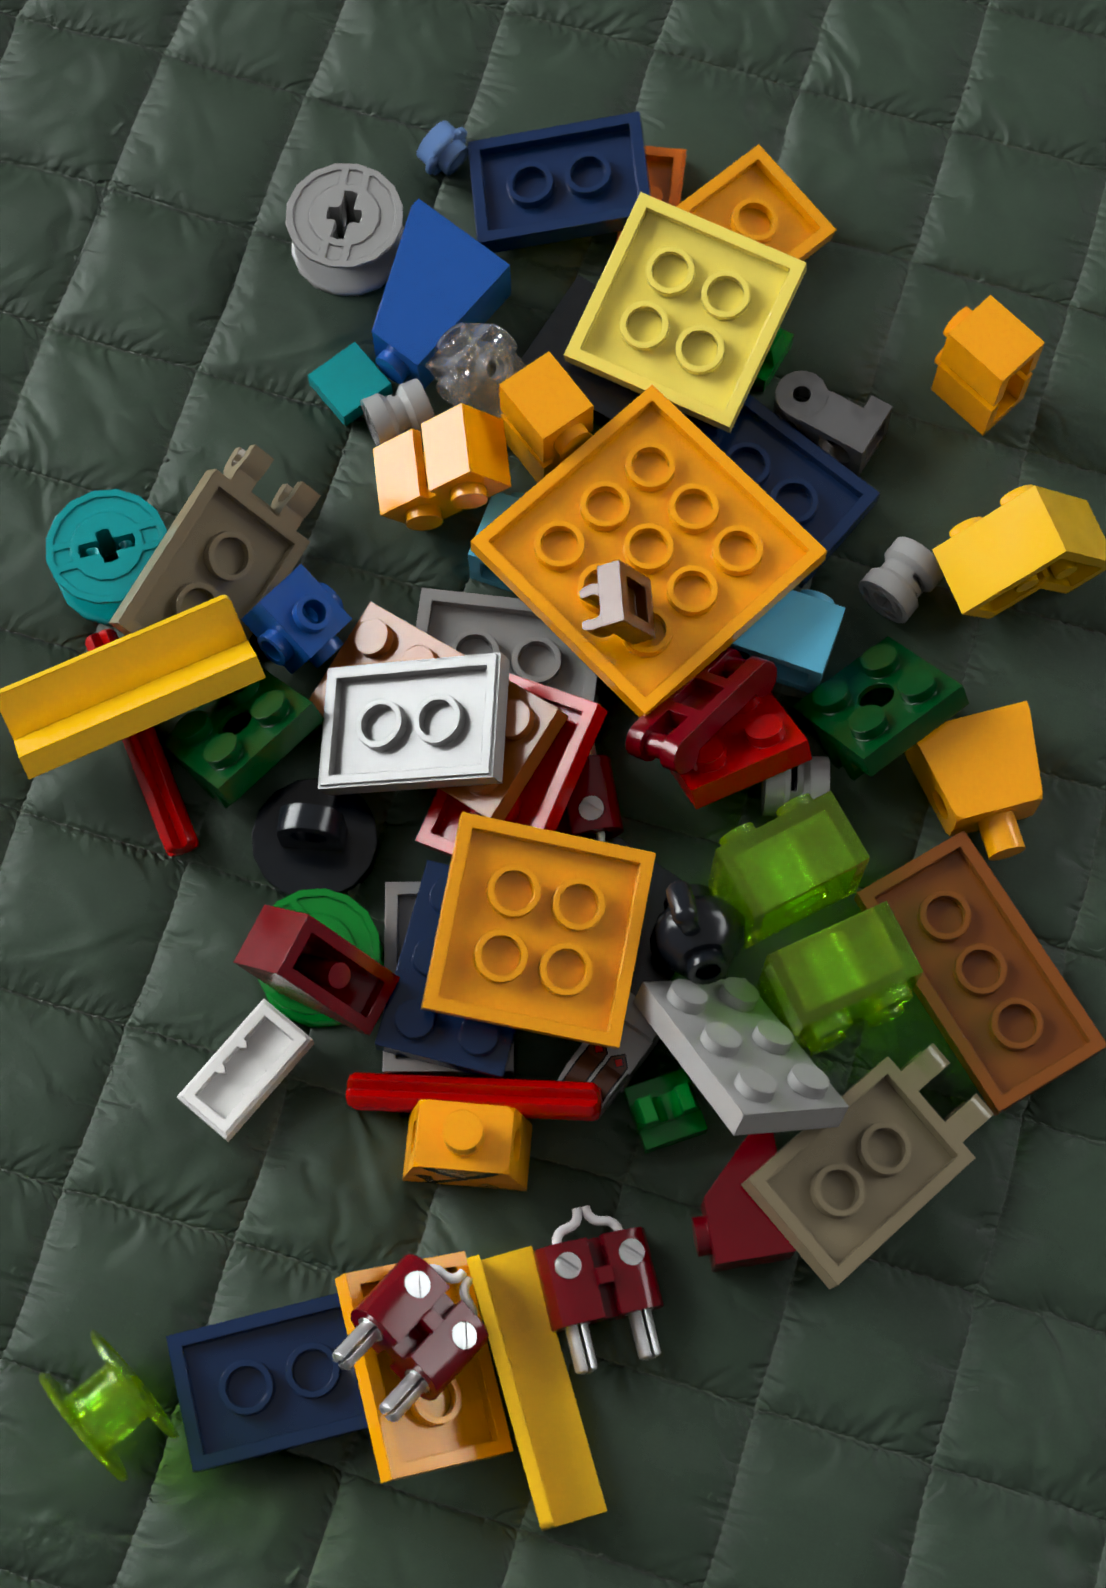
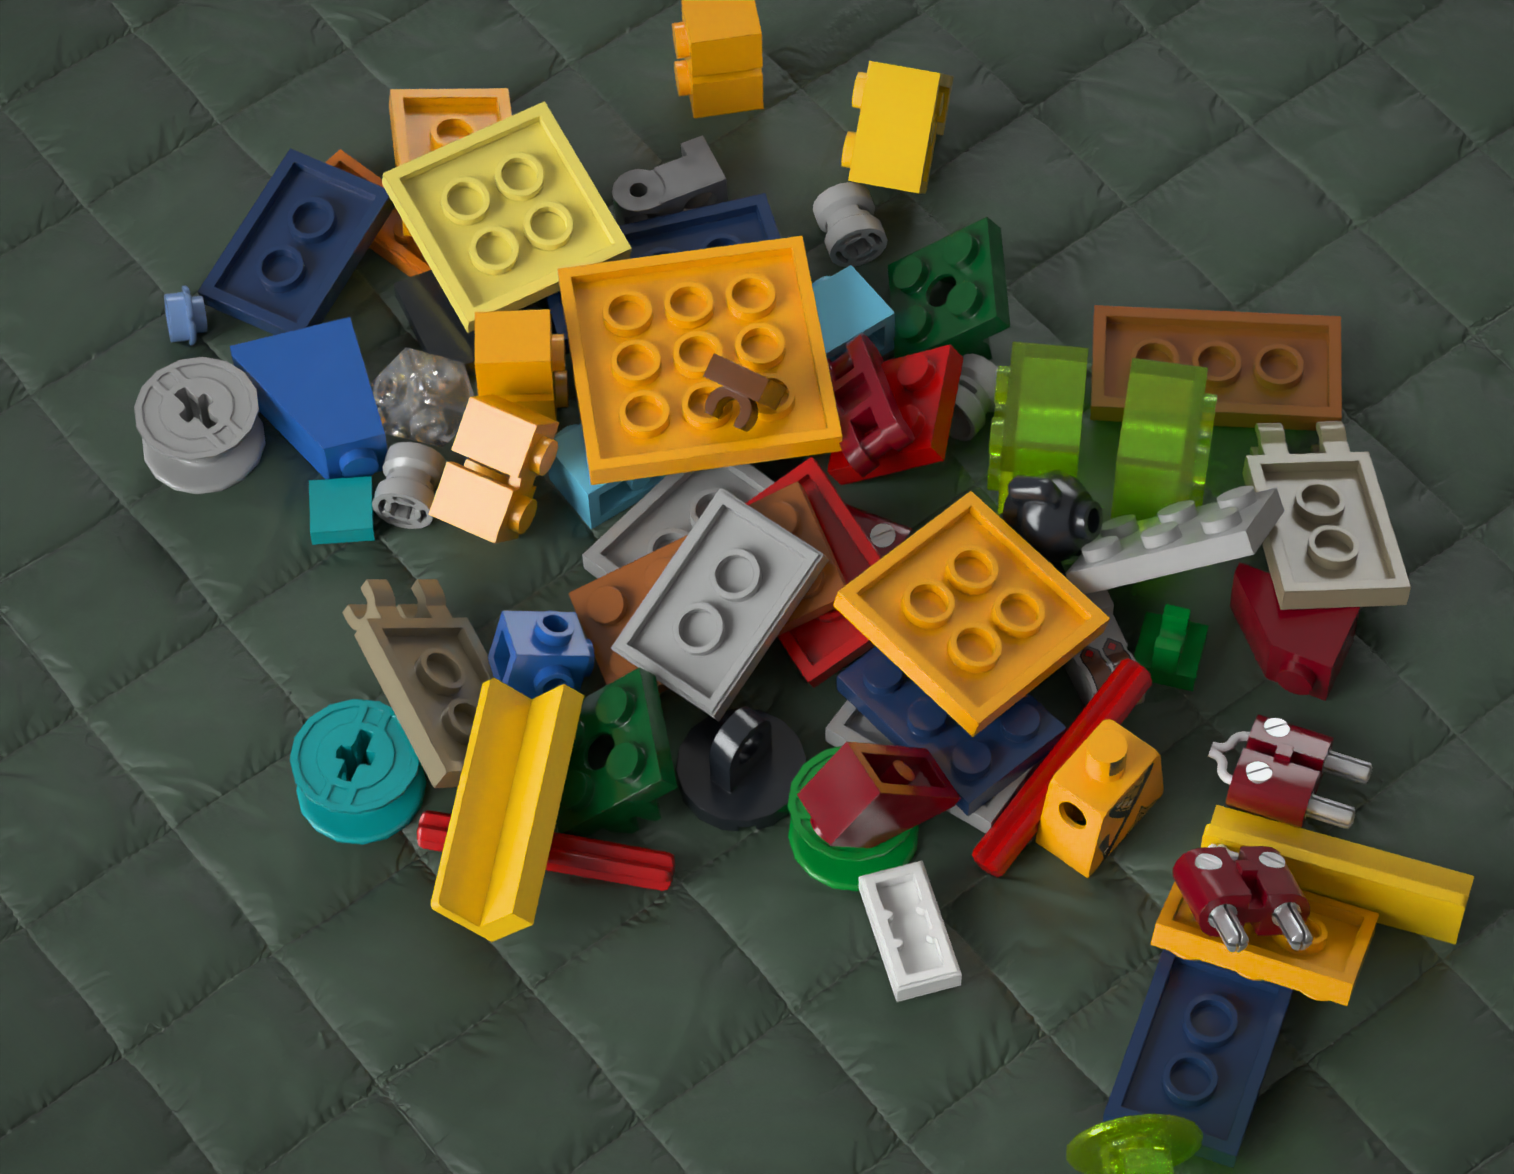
camera: 55 degrees left, 15 degrees down
light orange torso [905,701,1043,861] -> none

